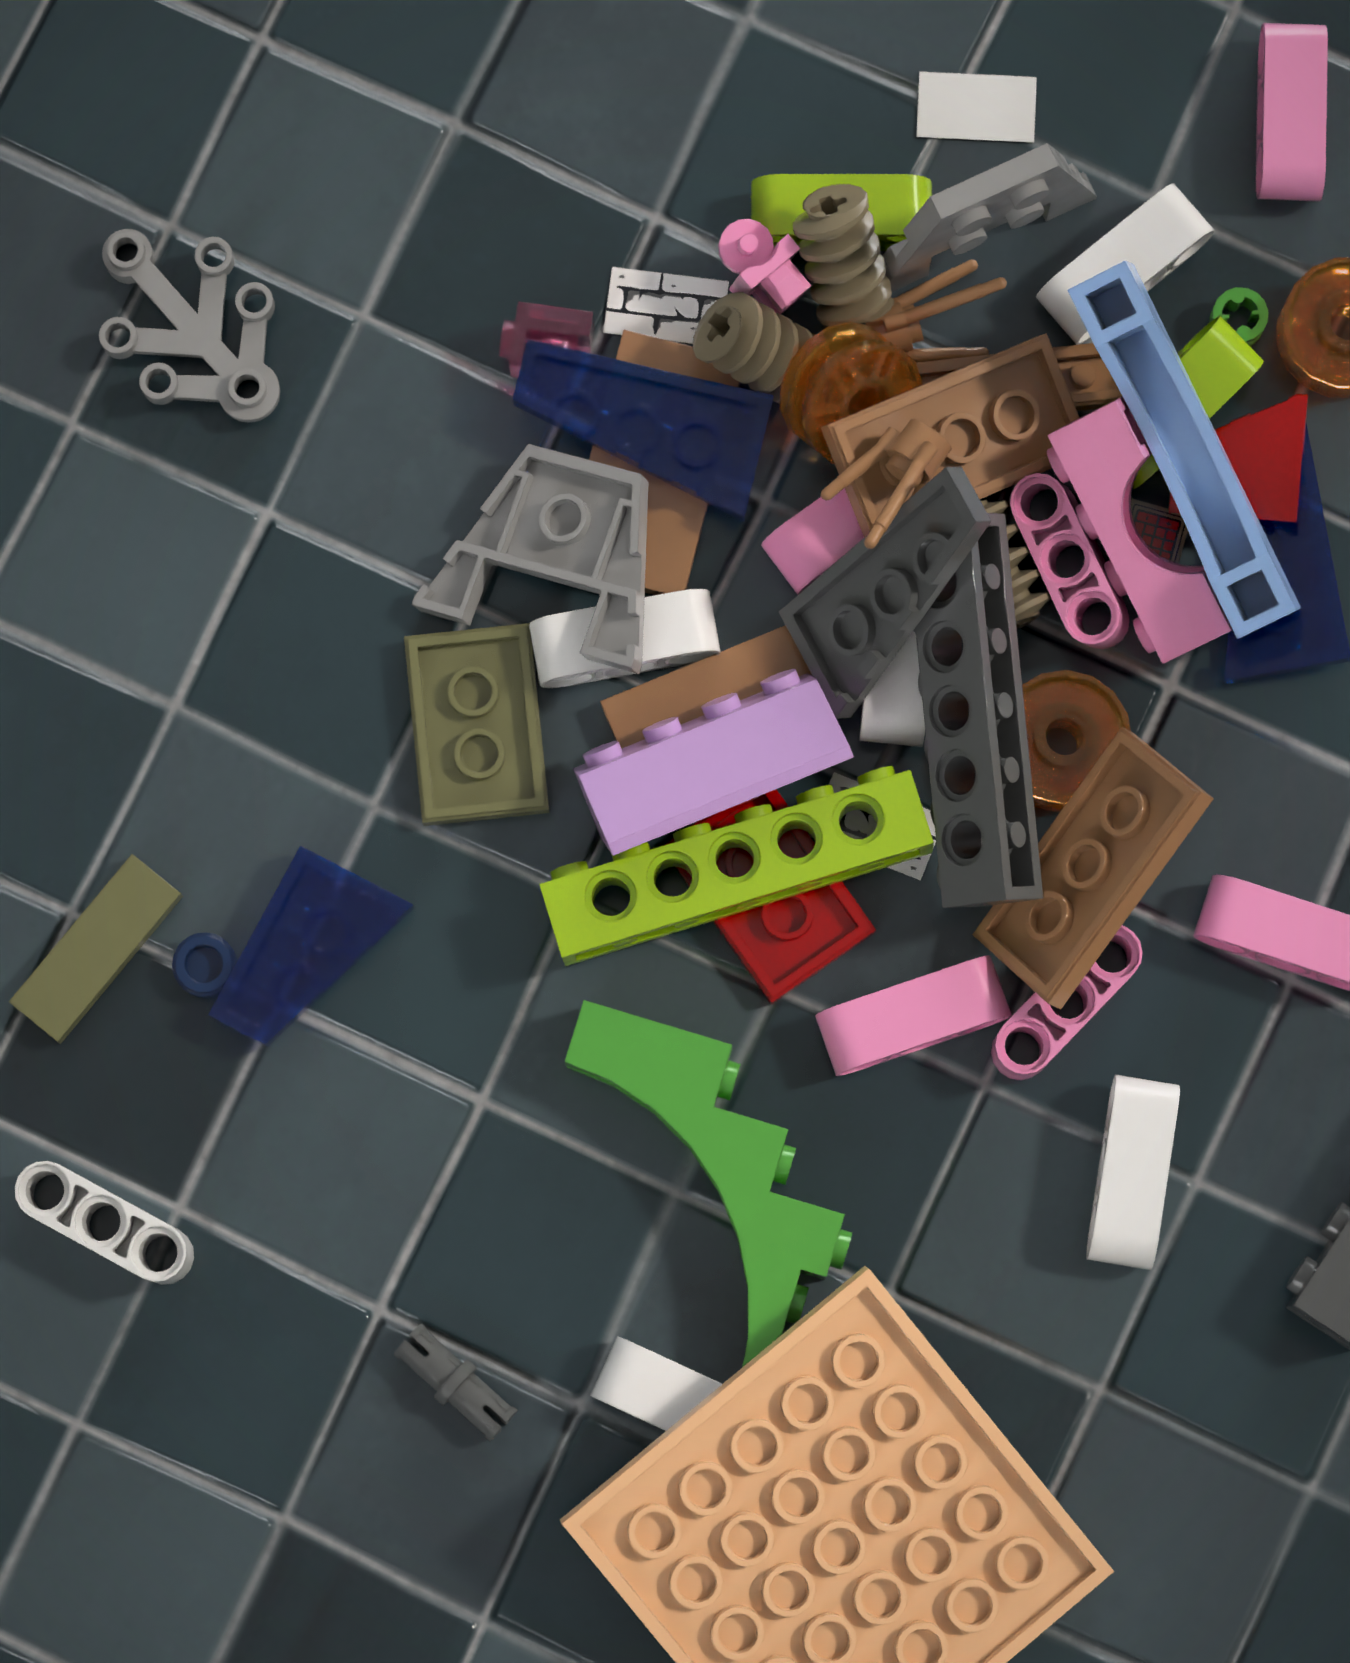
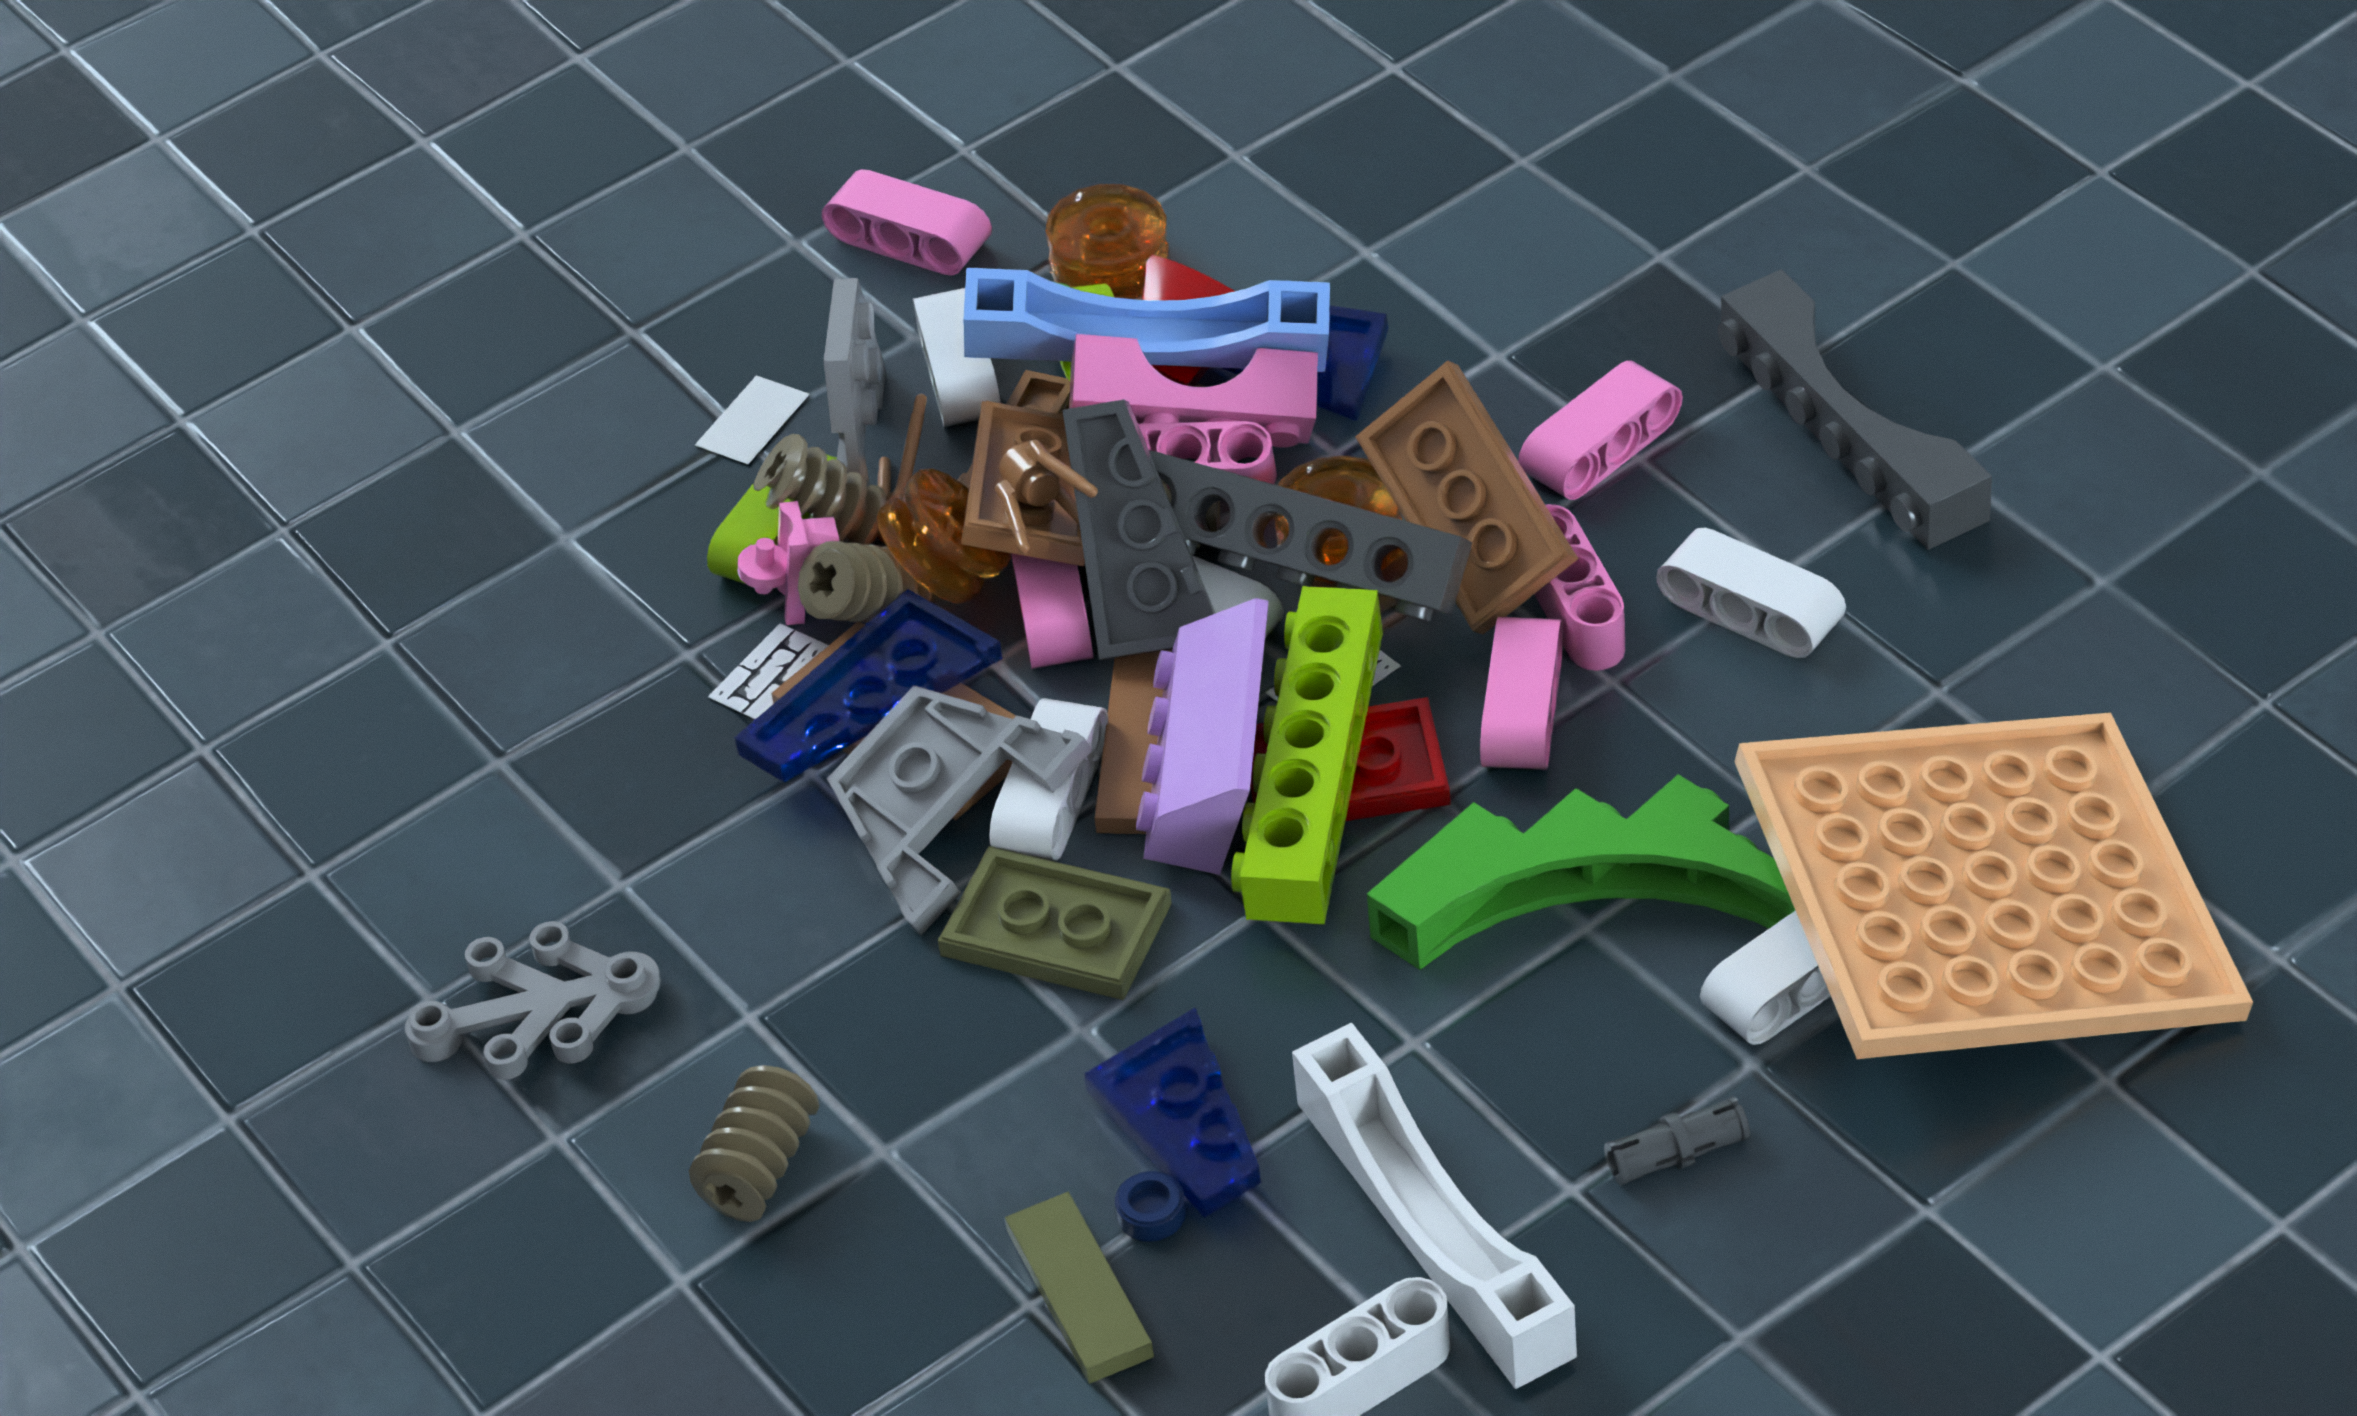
camera: 60 degrees left, 35 degrees down
clear pink bracket [499,301,595,379] -> none
none -> dark tan piece [689,1065,819,1222]
none -> white arch [1292,1022,1577,1389]

